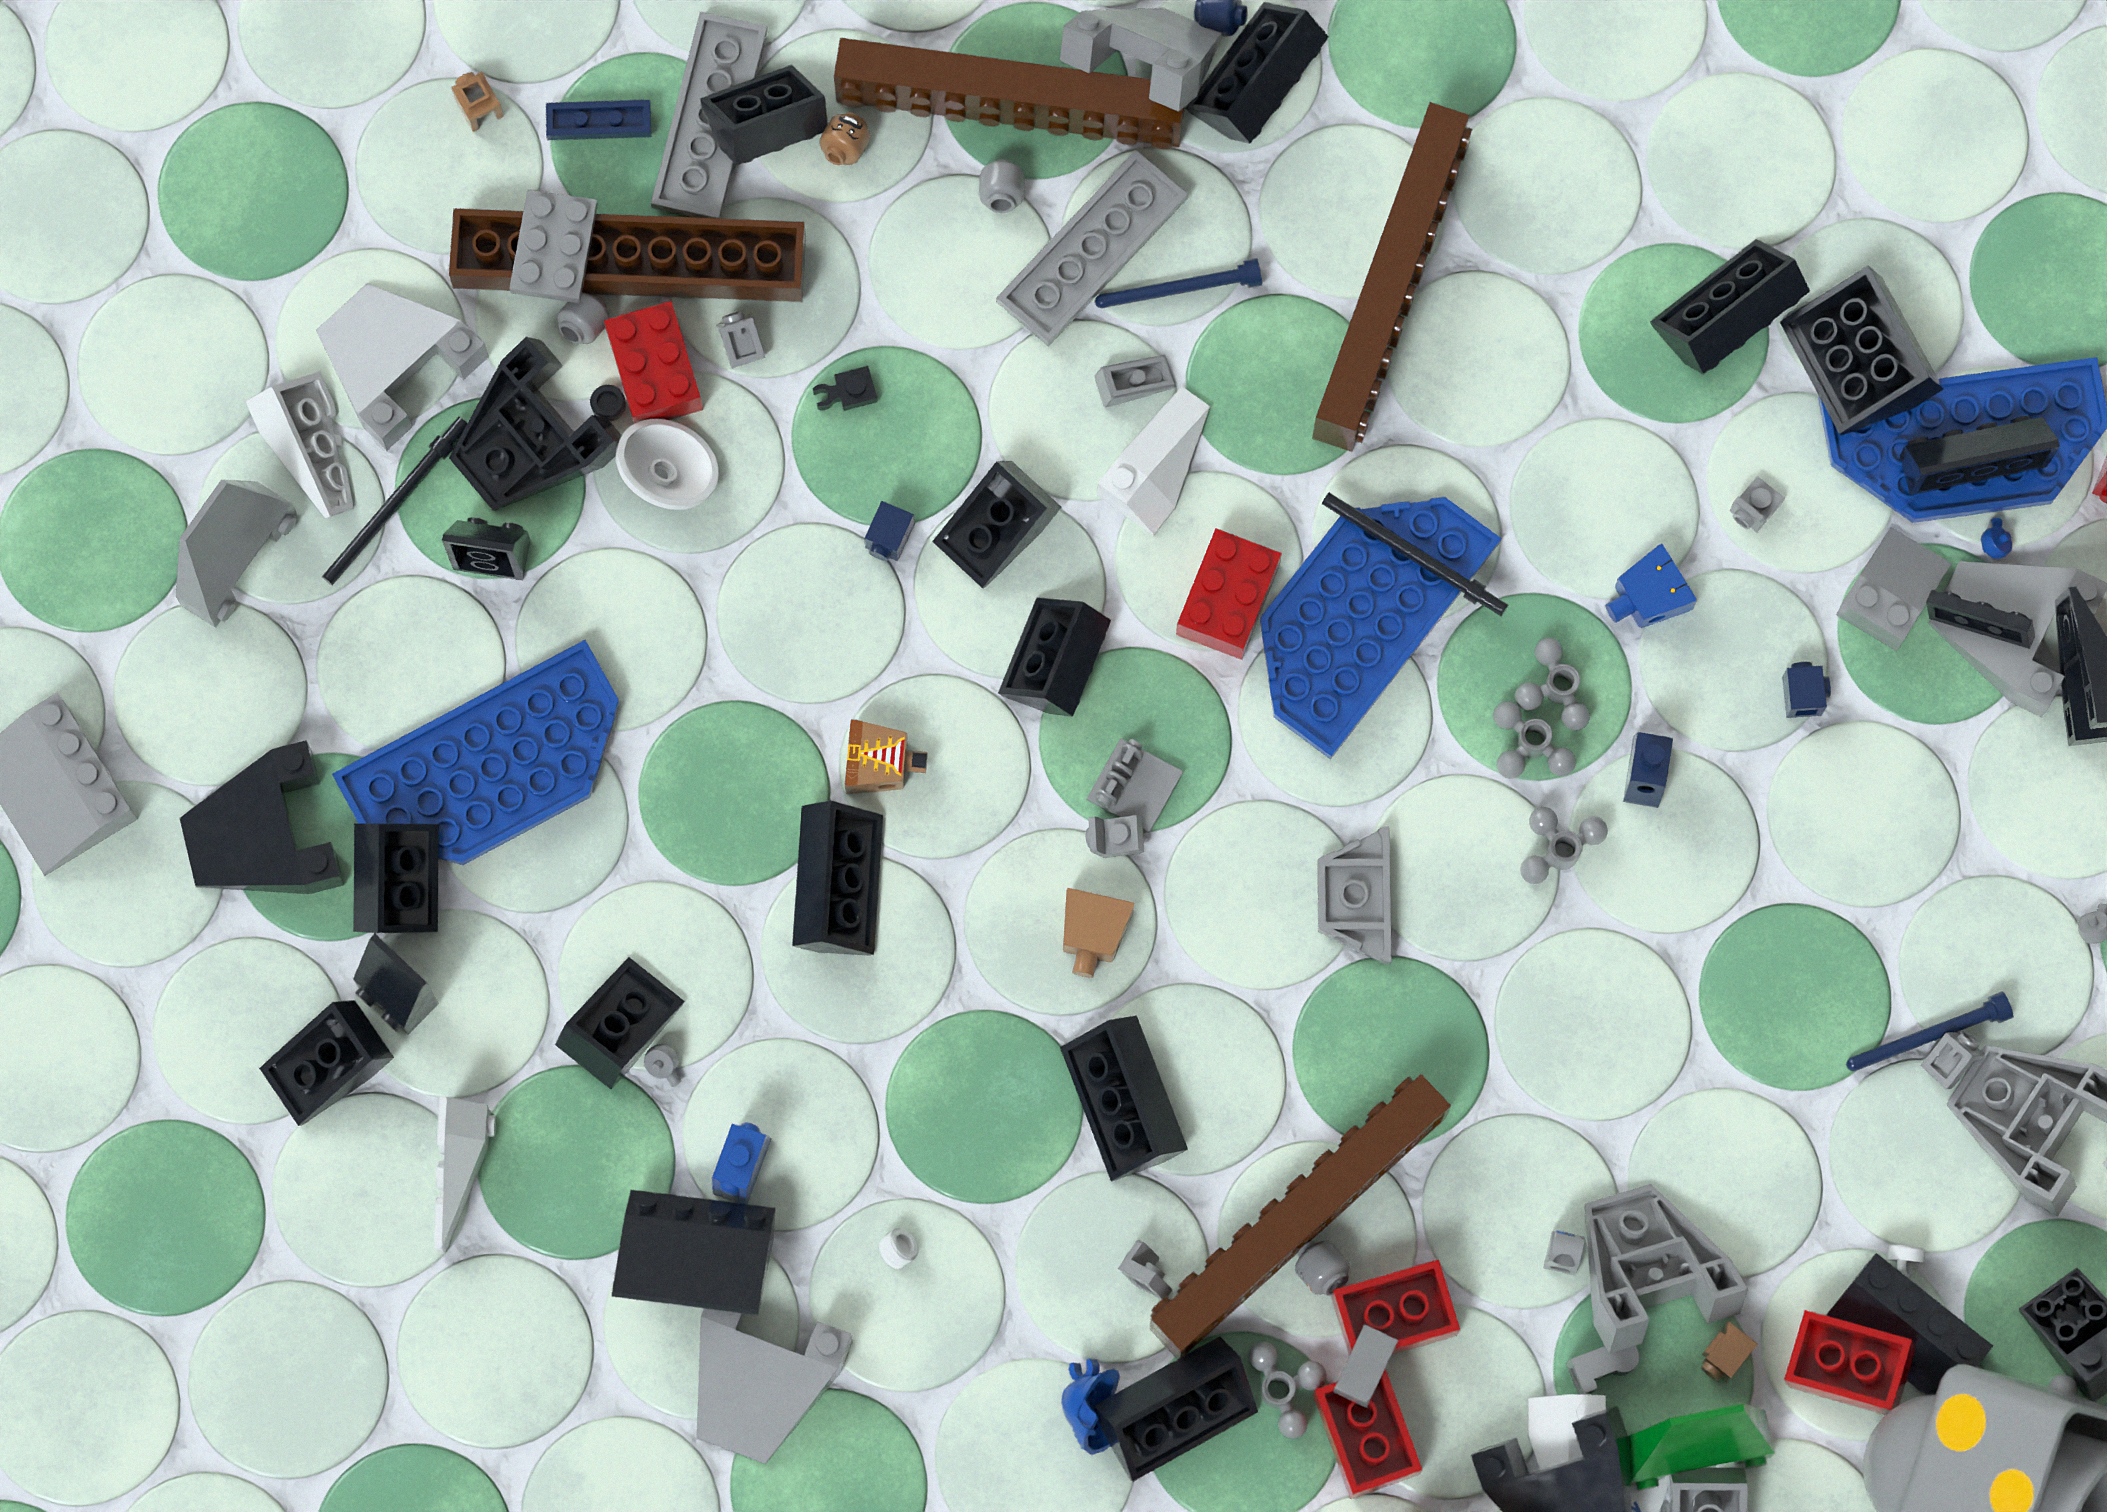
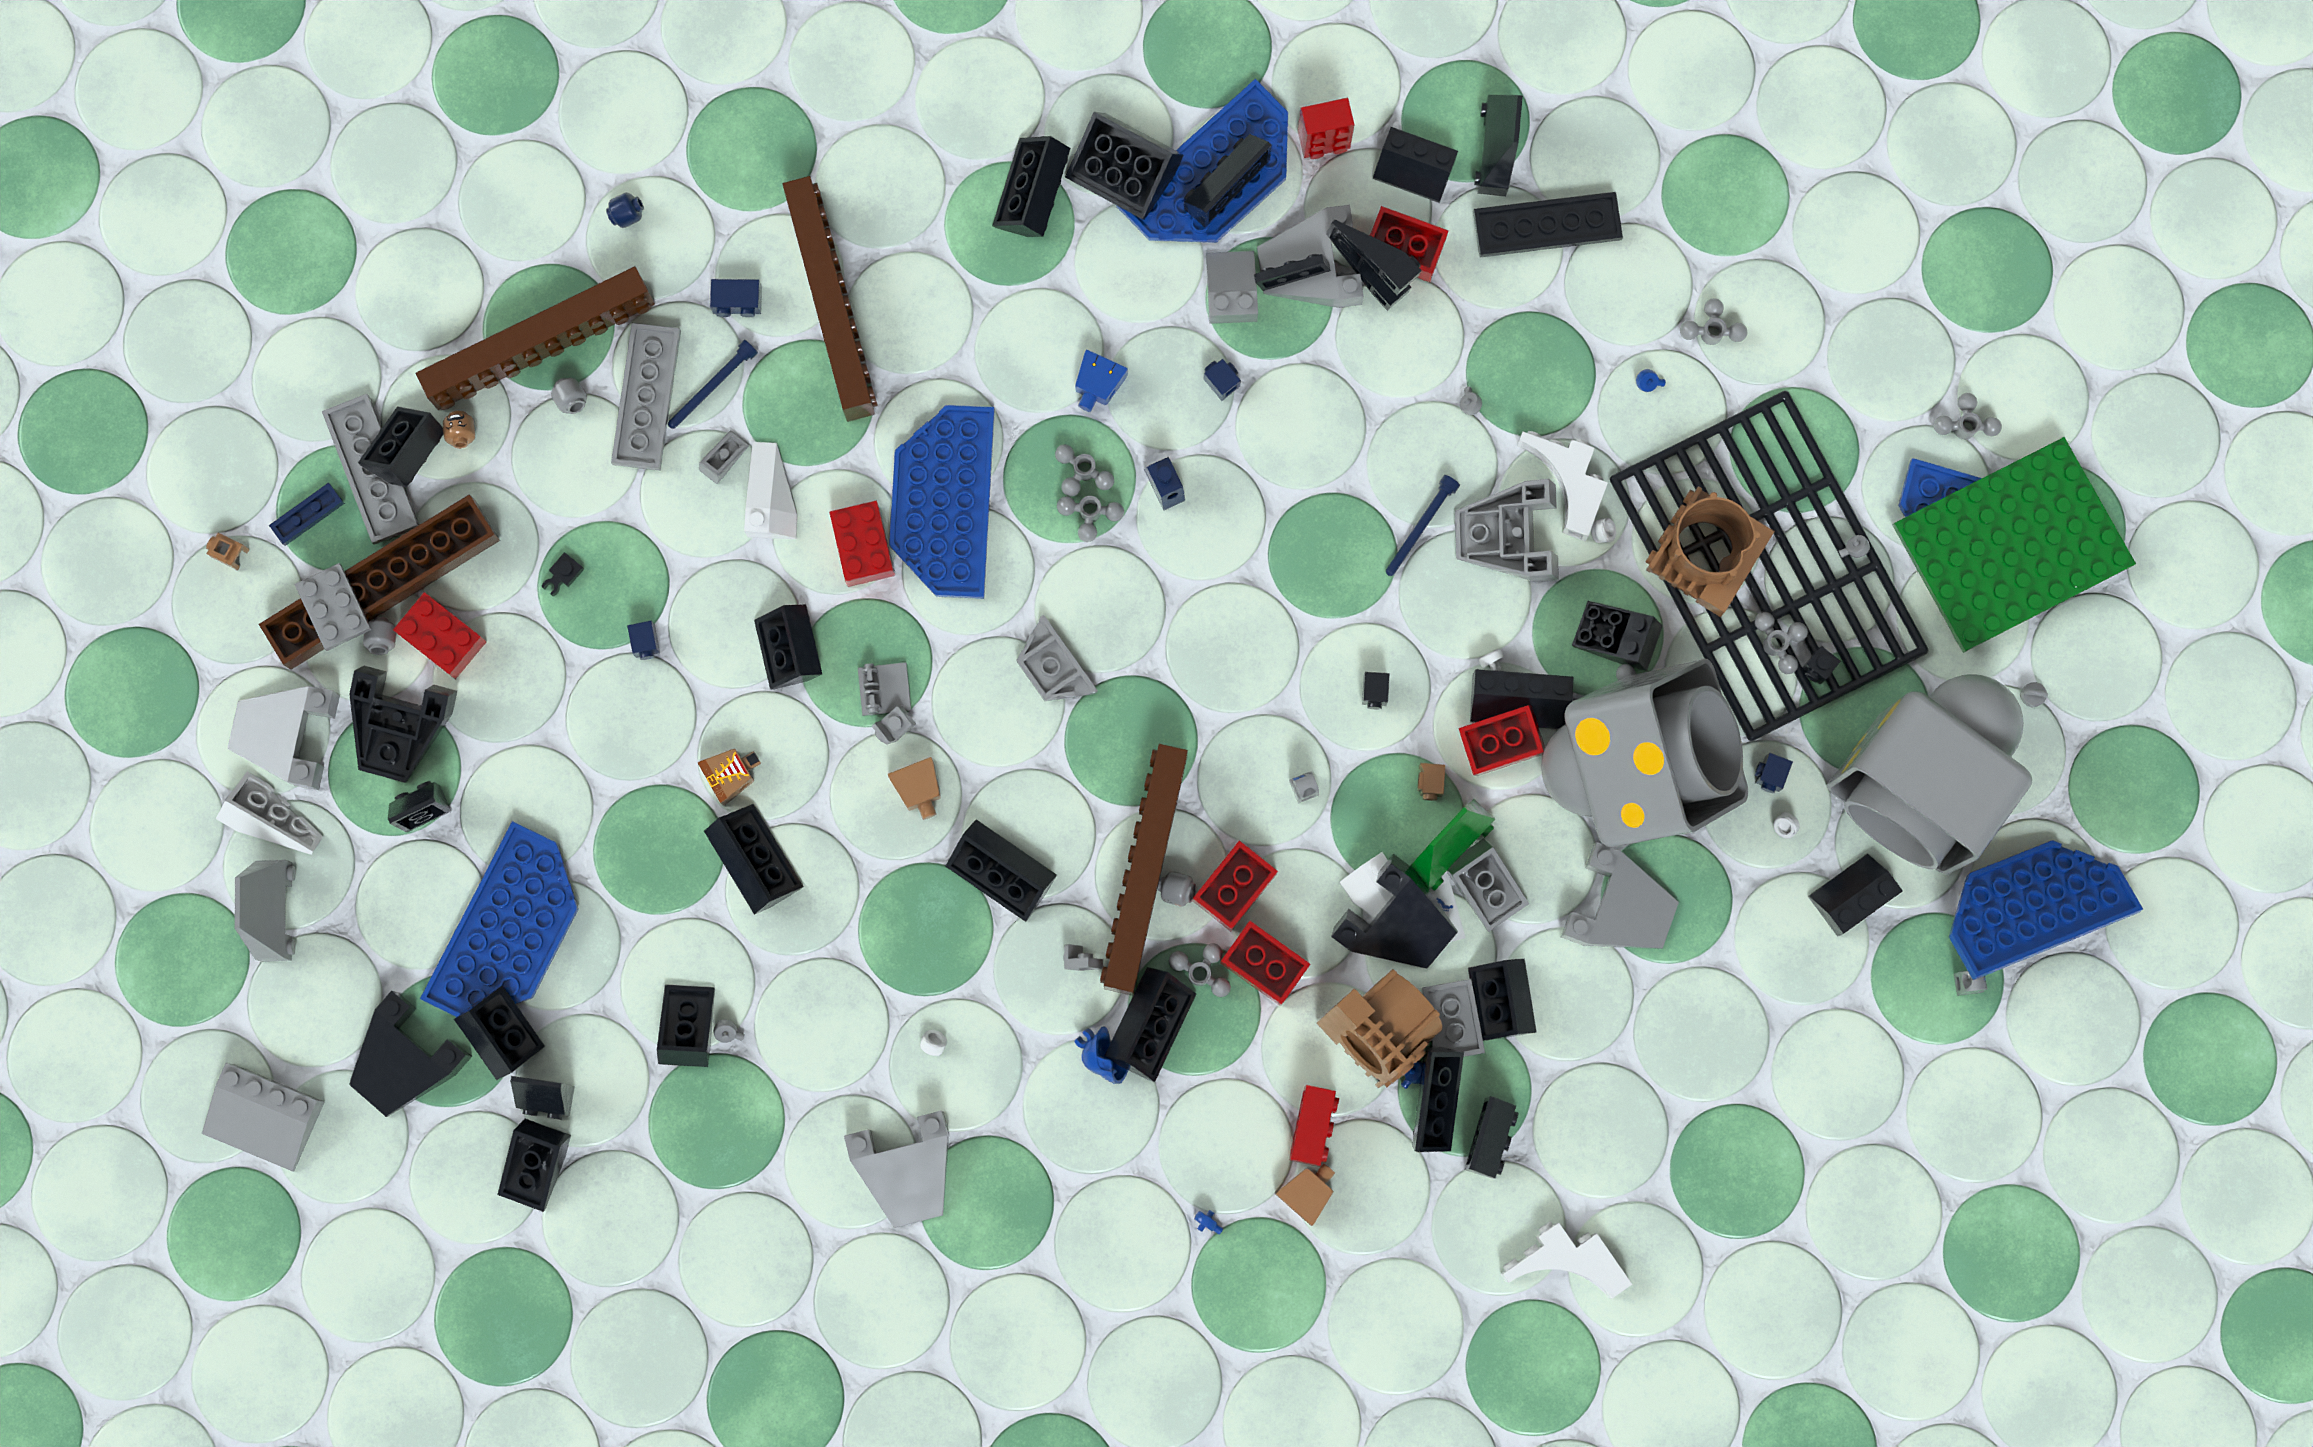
camera: 35 degrees left, 5 degrees up
black bar [322,416,467,586] -> none
white wedge [434,1097,496,1254] -> none
black tile [590,385,626,422] -> none
black slope [612,1190,776,1315] -> none
white dish [616,419,719,510] -> none
blue torso [712,1122,771,1204] -> none
light grey bracket [716,311,765,368] -> none
black slope [932,461,1062,588] -> none
light grey wedge [1060,8,1222,112] -> none
black slope [1186,2,1329,144] -> none
black bar [1322,492,1509,617] -> none
light grey slope [1333,1324,1398,1408] -> none
light grey piece [1520,807,1608,884] -> none
light grey leg [1566,1346,1640,1395] -> none
light grey wedge [1585,1184,1748,1354] -> none
light grey bracket [1730,476,1785,533] -> none
light grey bracket [1920,1031,1985,1089] -> none
blue piece [1981,518,2012,559] -> none
none -> dark blue brick [710,279,762,317]
none -> black brick [1362,672,1390,710]

